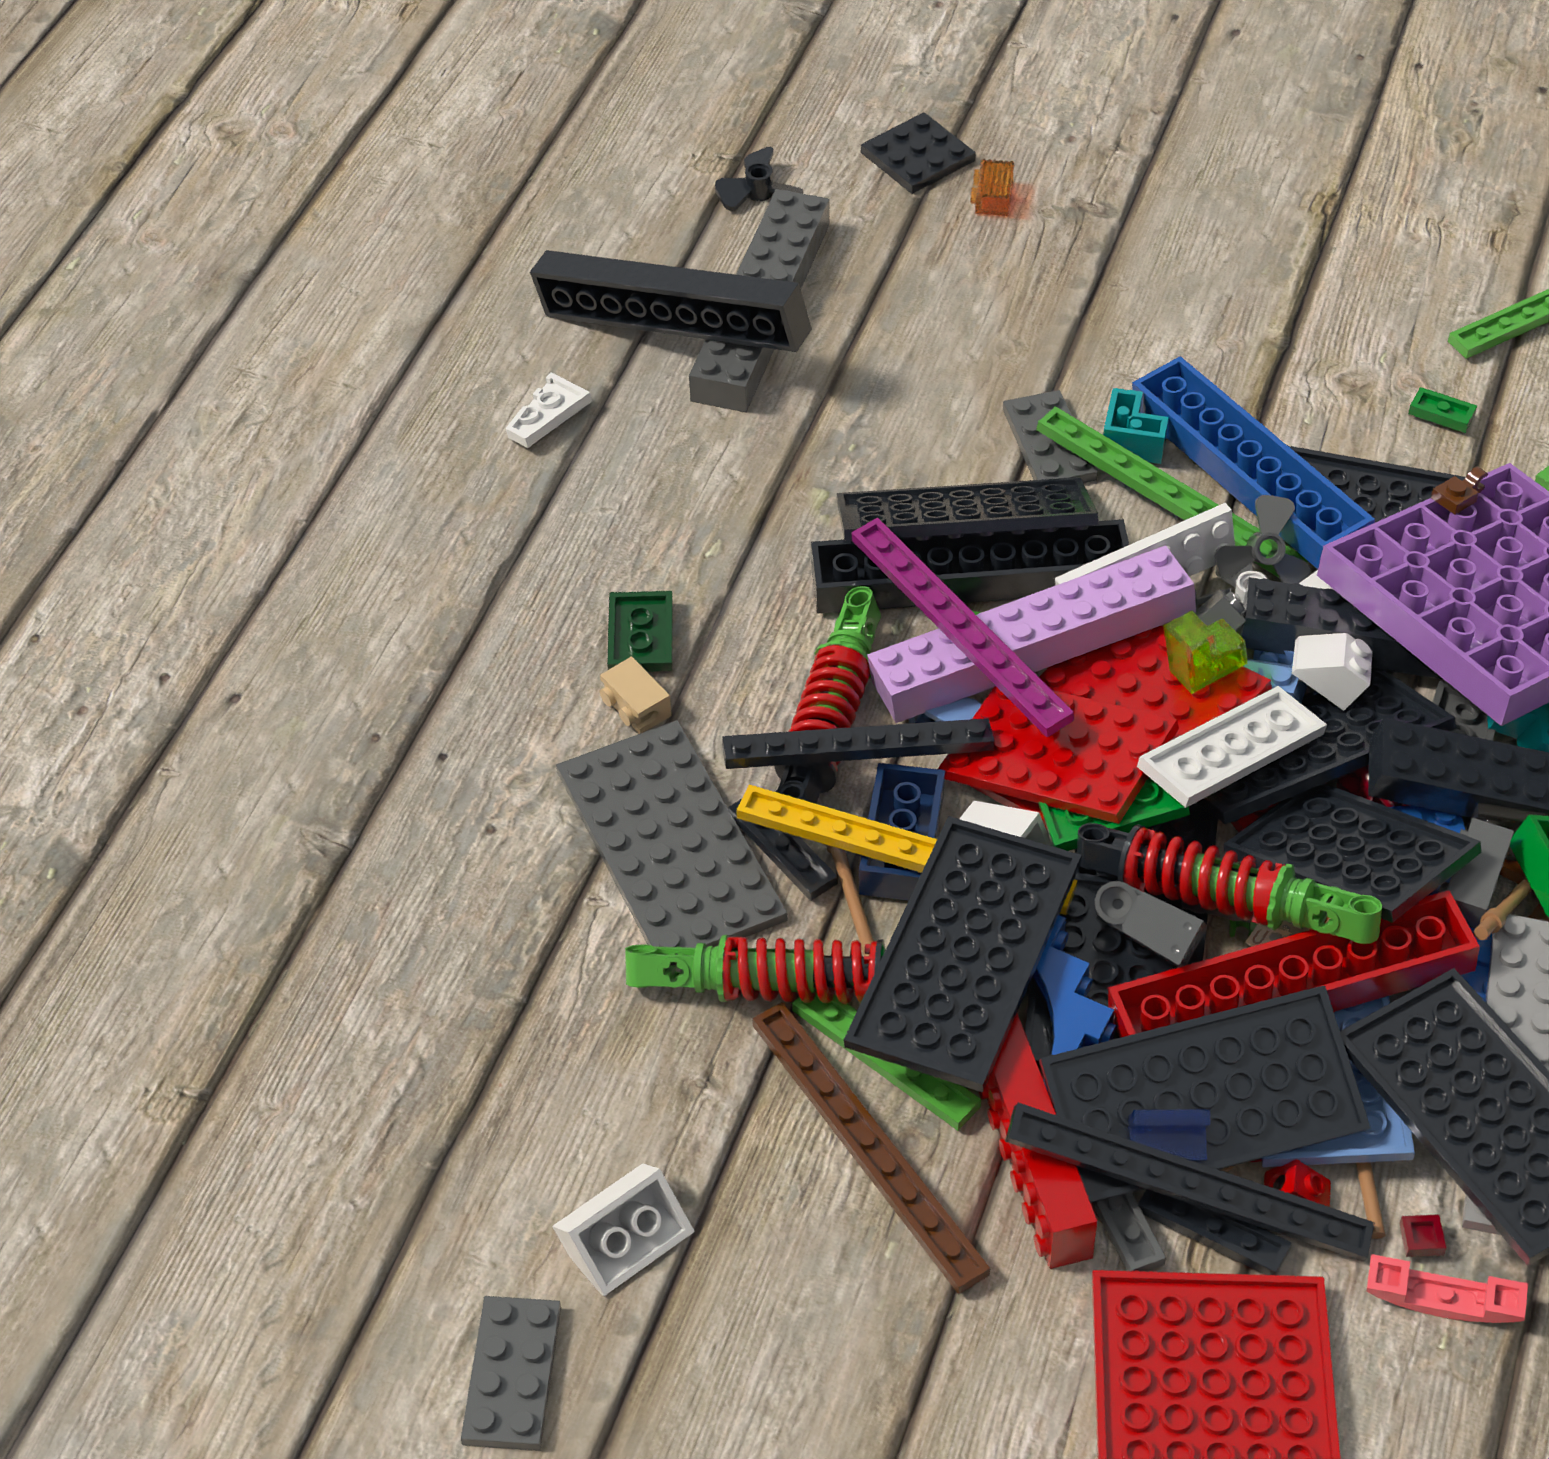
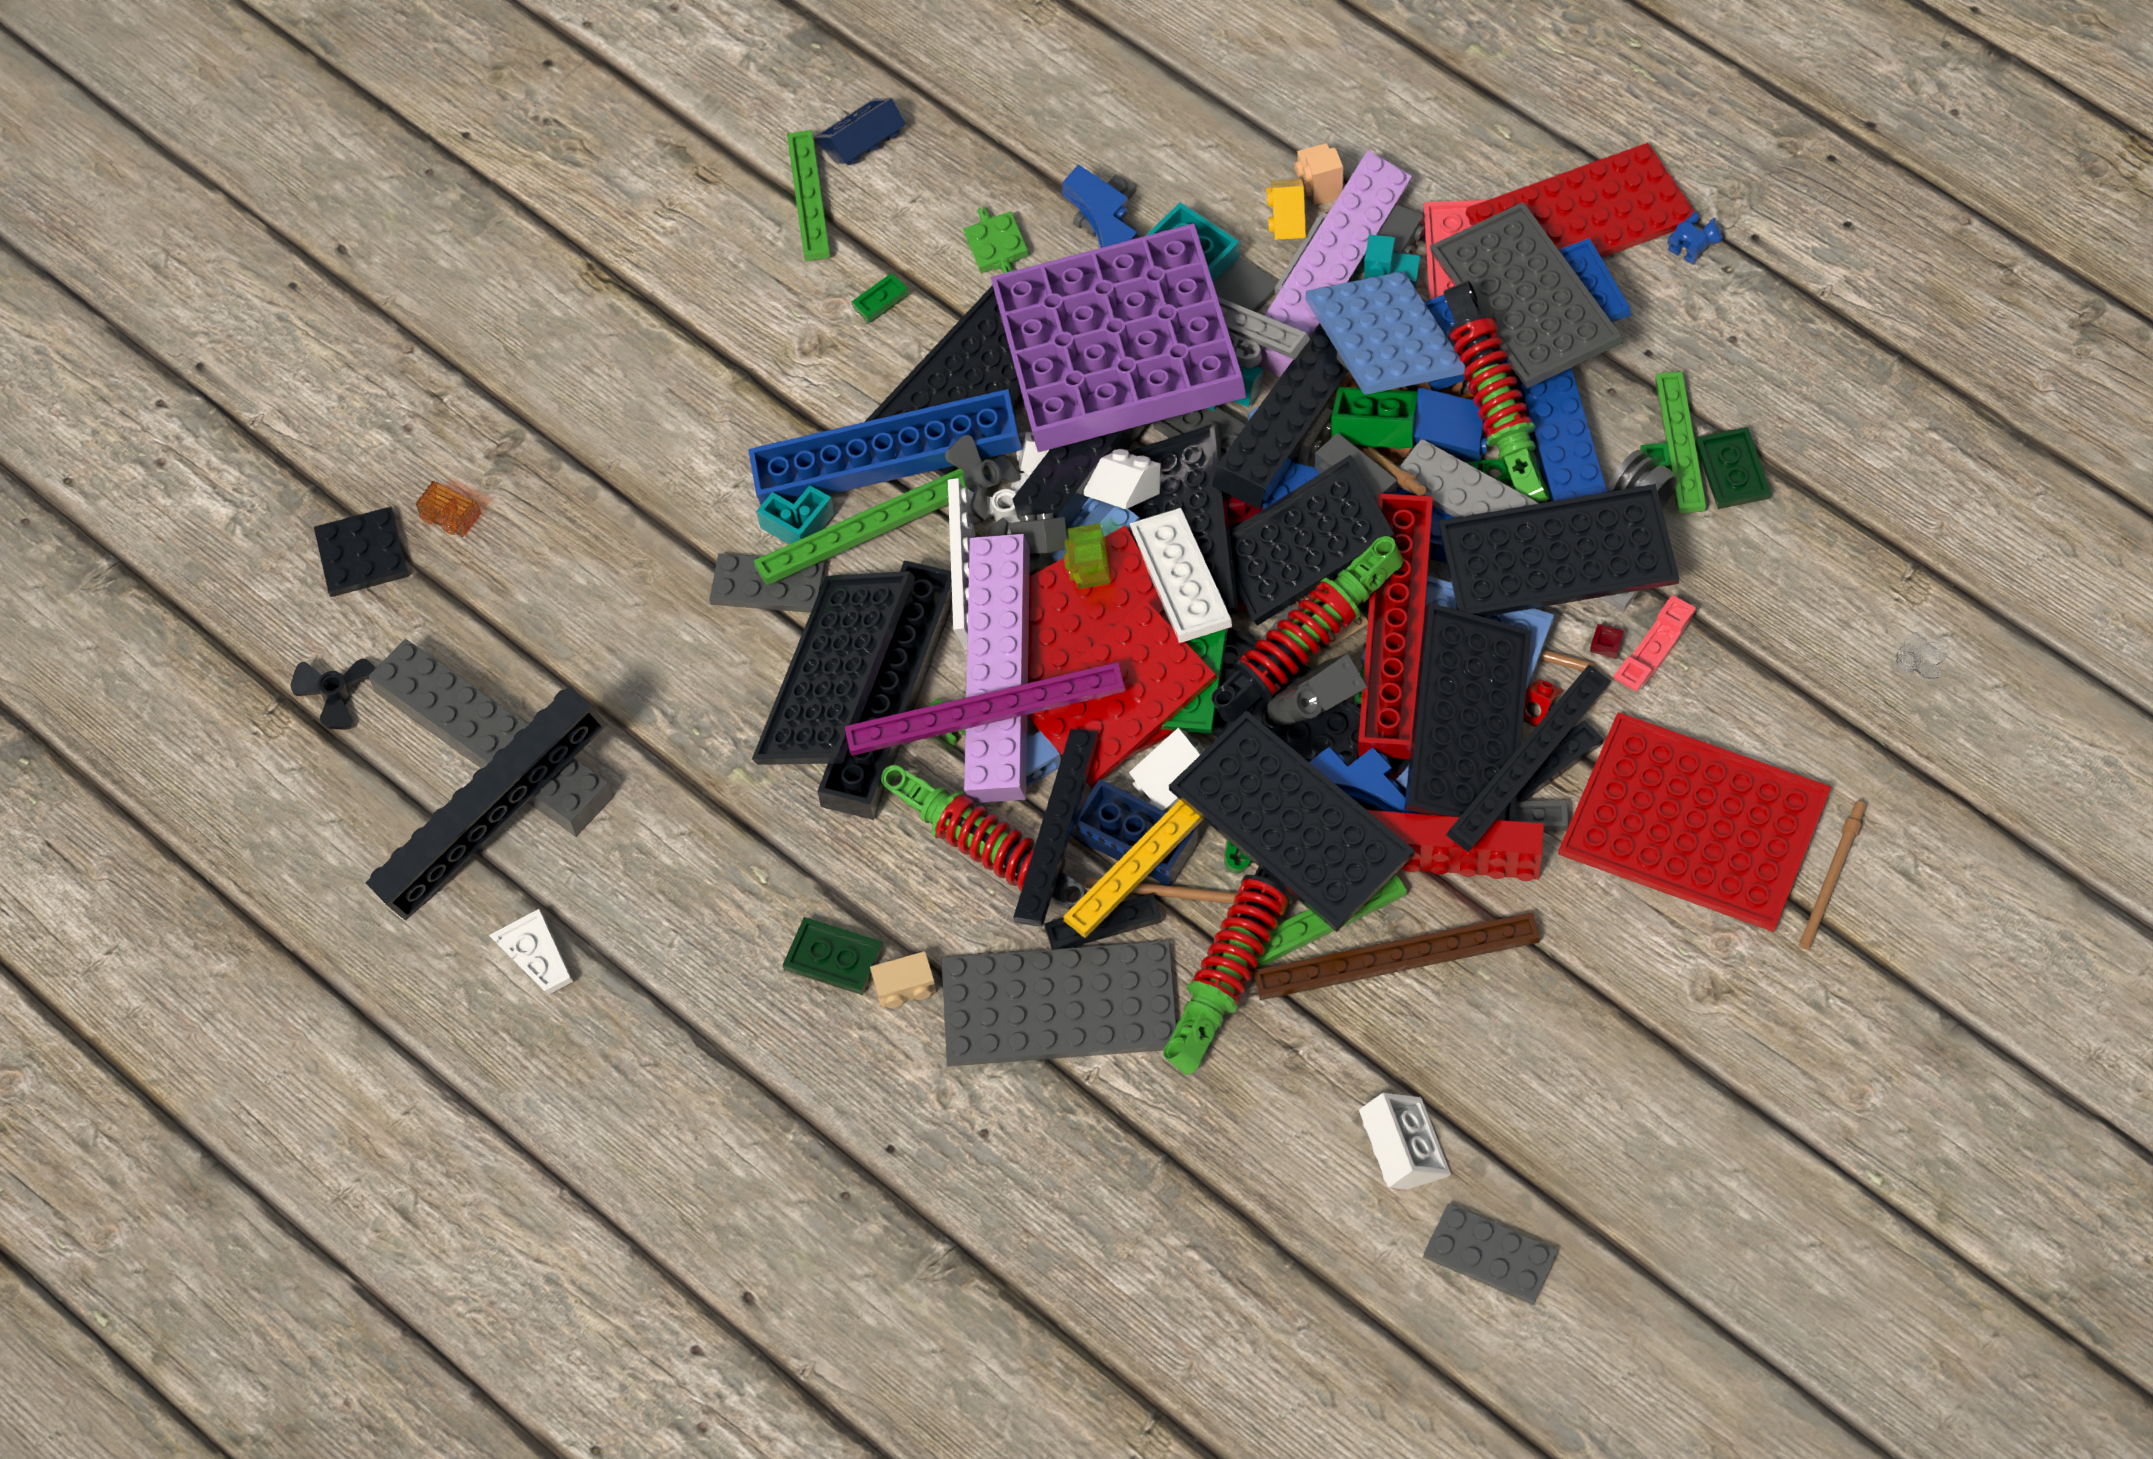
camera: 65 degrees left, 10 degrees up
clear blue panel [1129,1110,1211,1161] -> none
reddish brown plate [1431,467,1488,515] -> none

